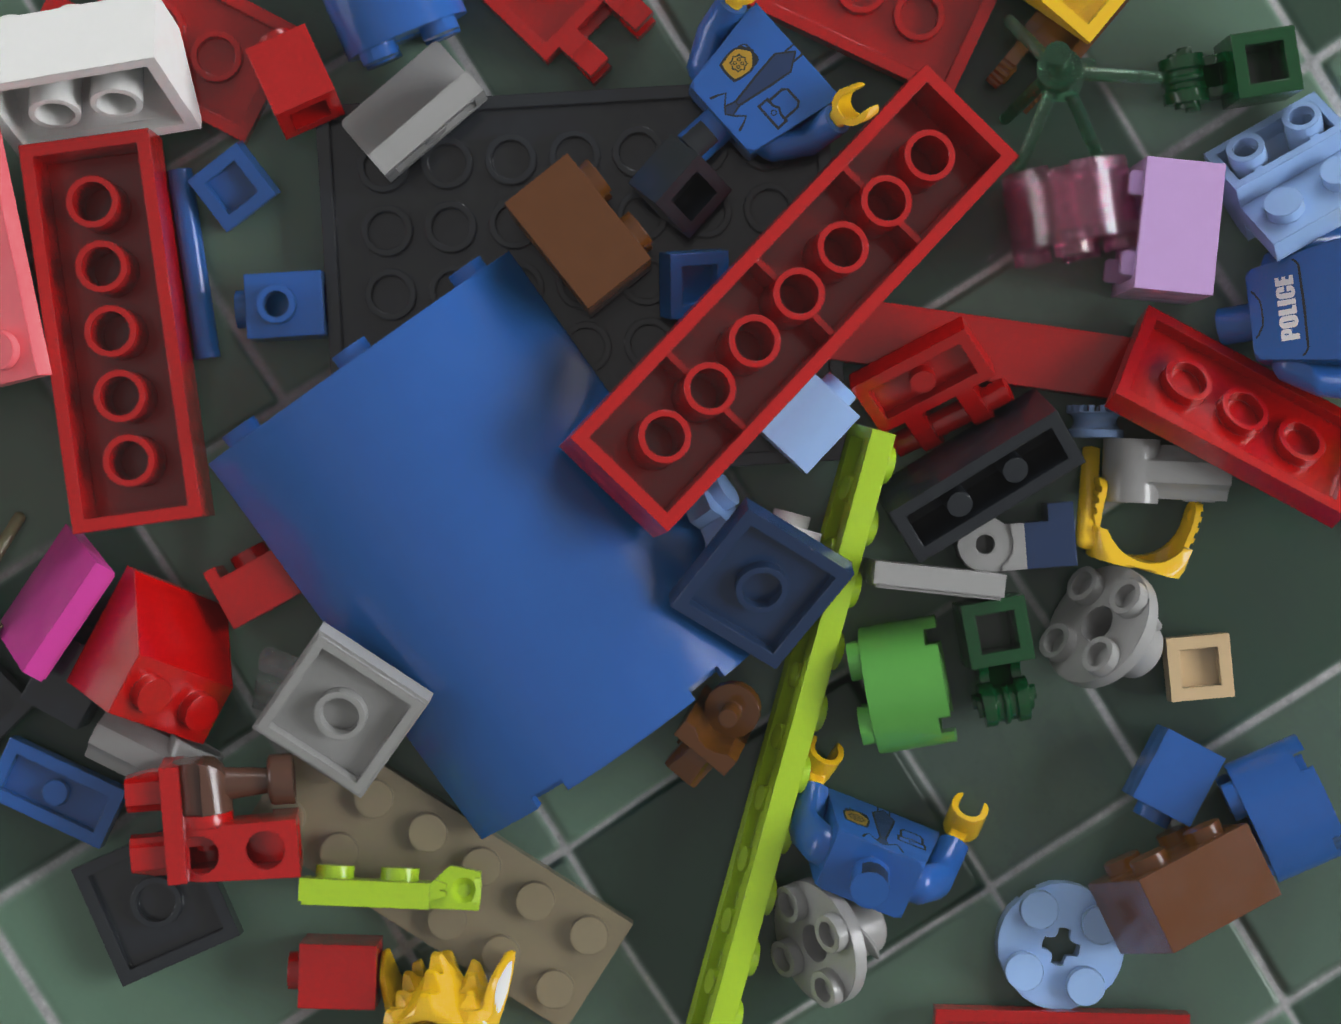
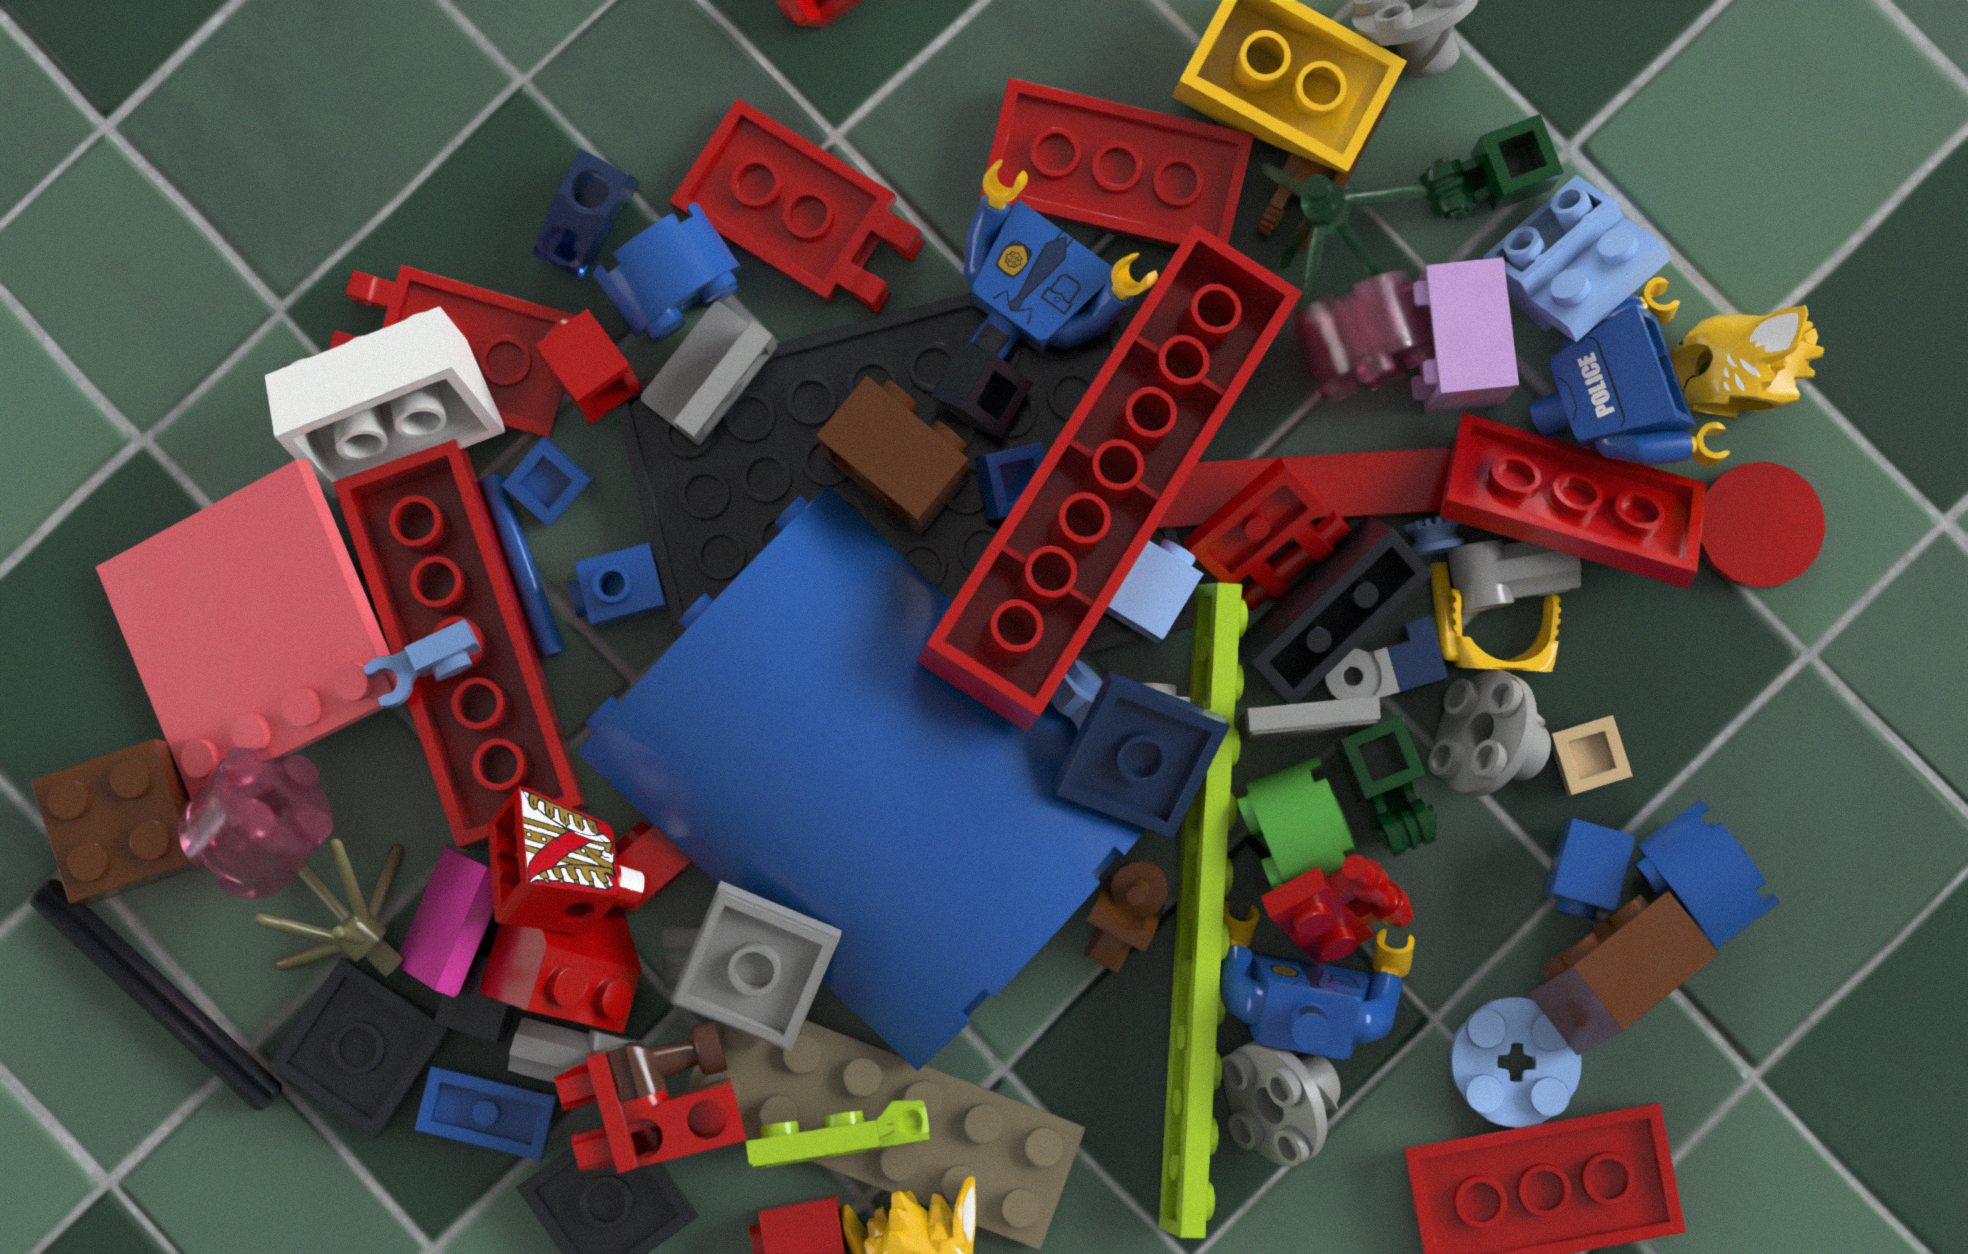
camera: 10 degrees left, 5 degrees down
none -> medium blue plate [364,619,482,708]
none -> torso [488,785,644,934]
none -> red plate [1261,855,1413,964]

